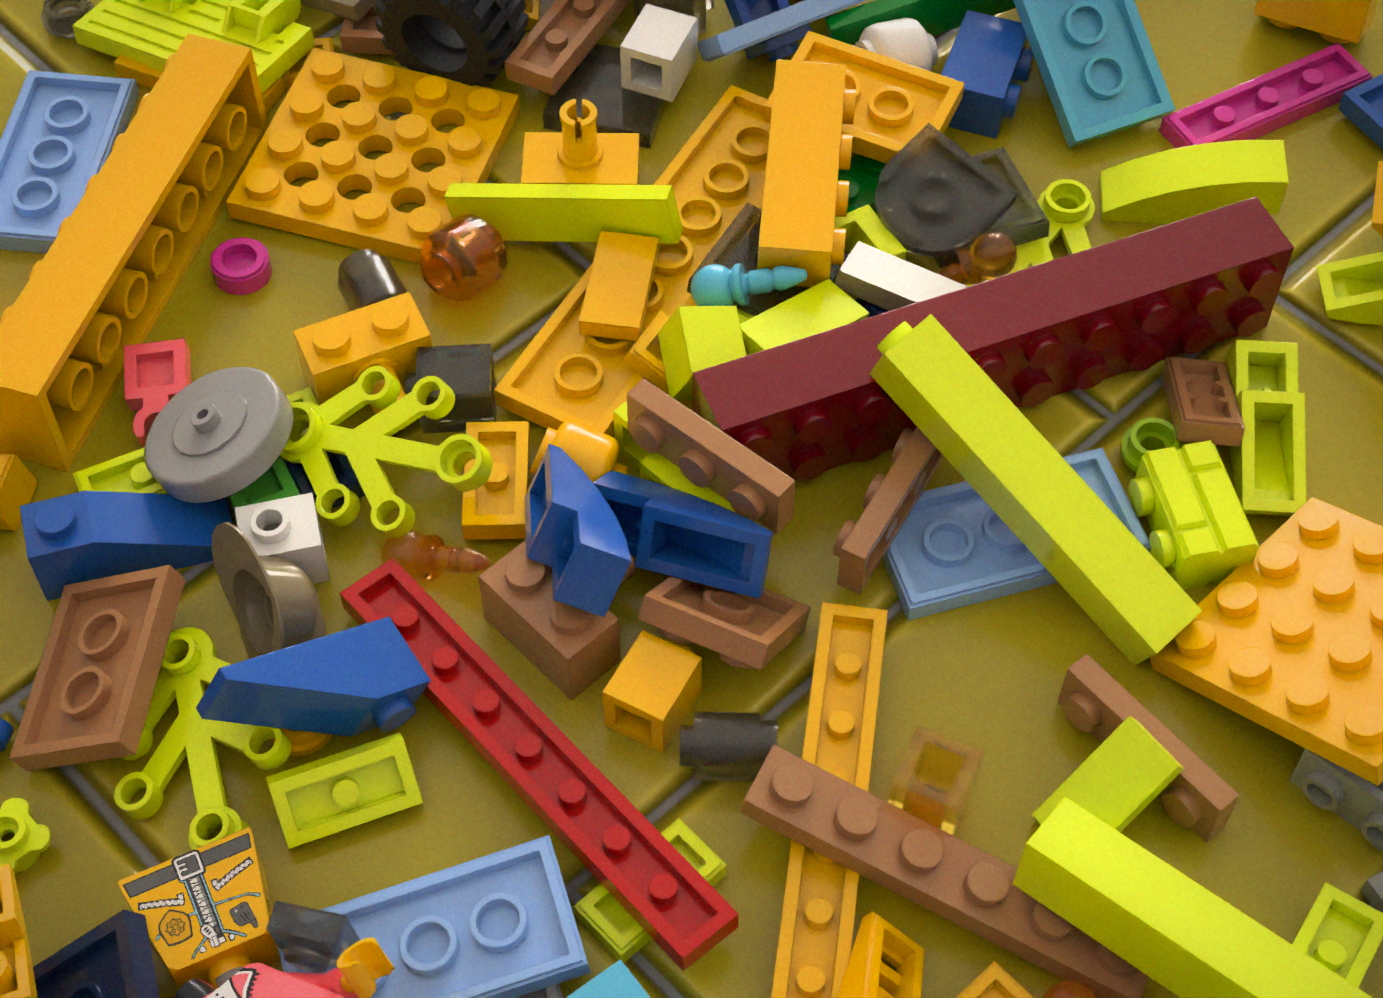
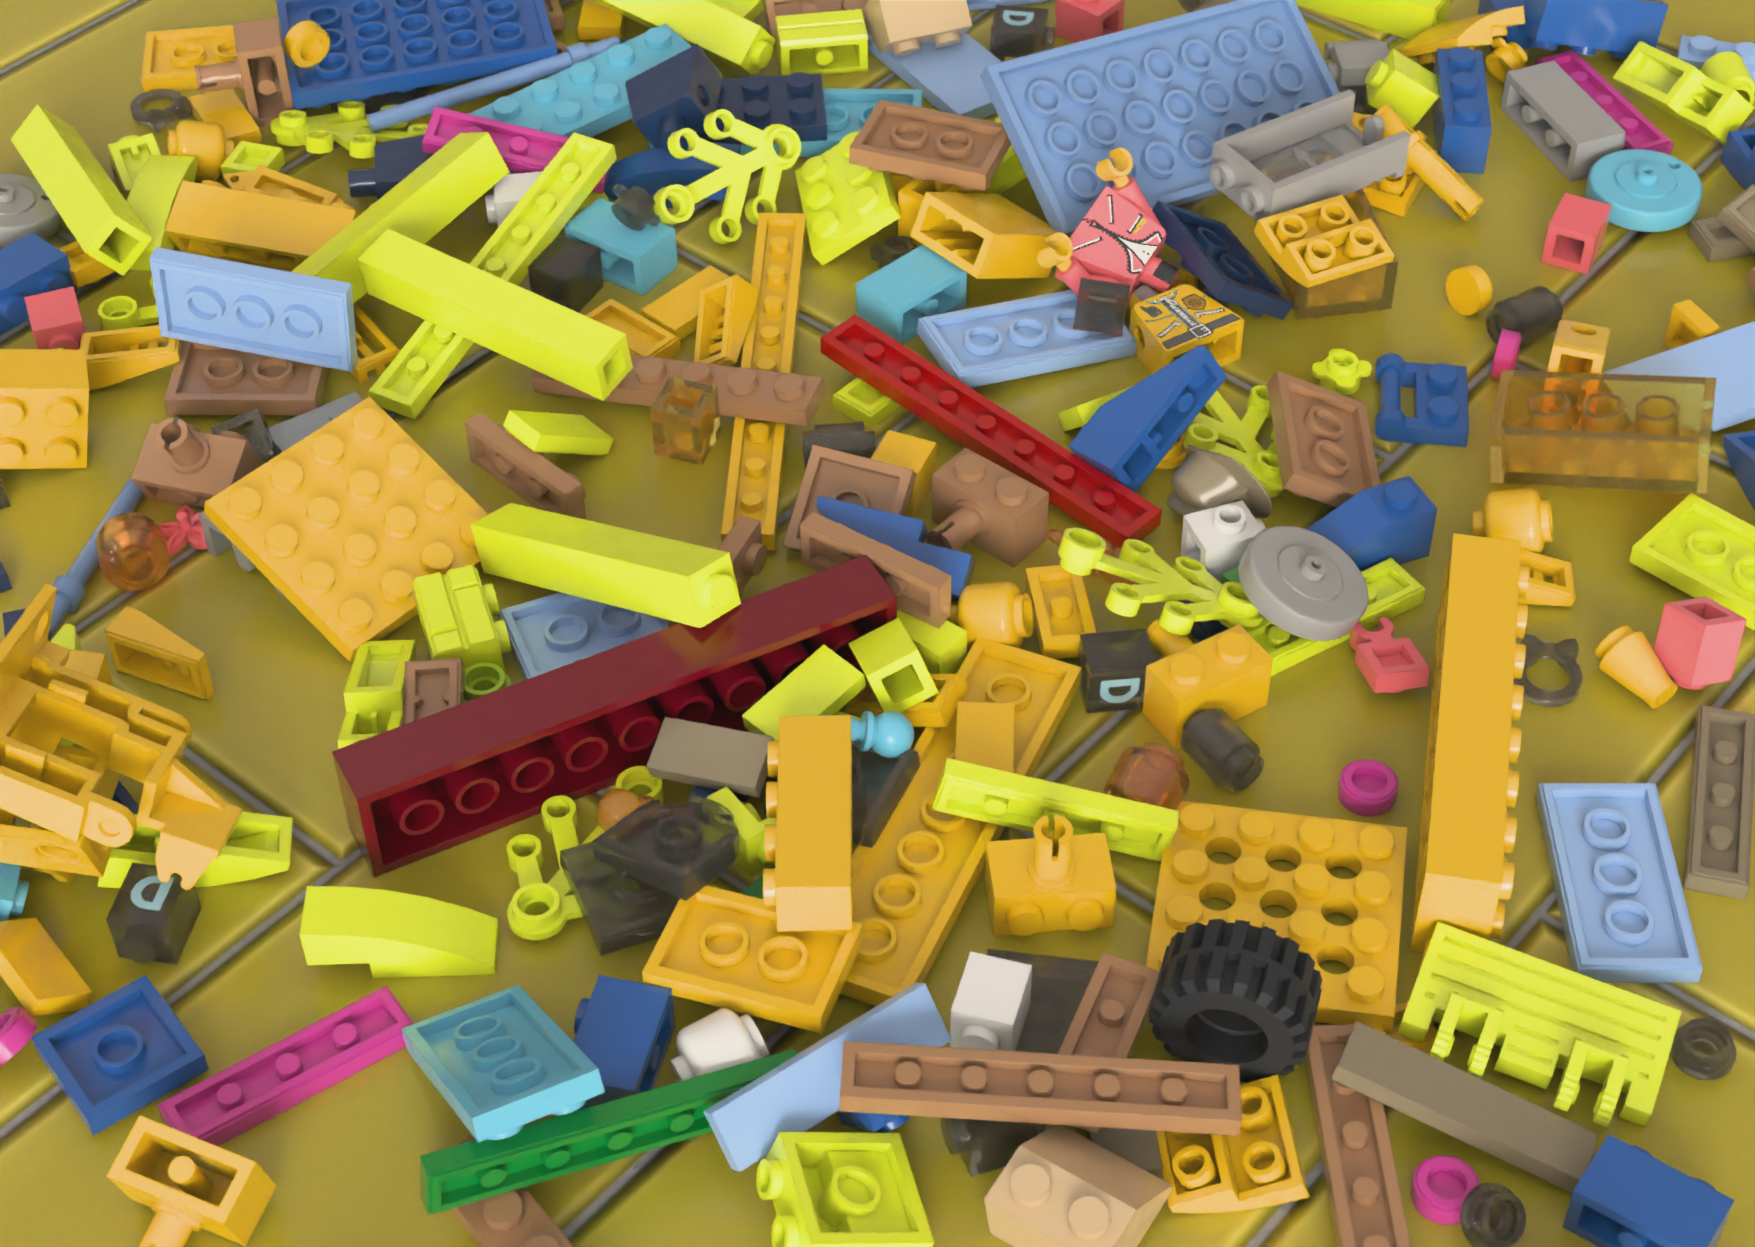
camera: 175 degrees right, 10 degrees down
blue slope [525,444,631,617] -> none

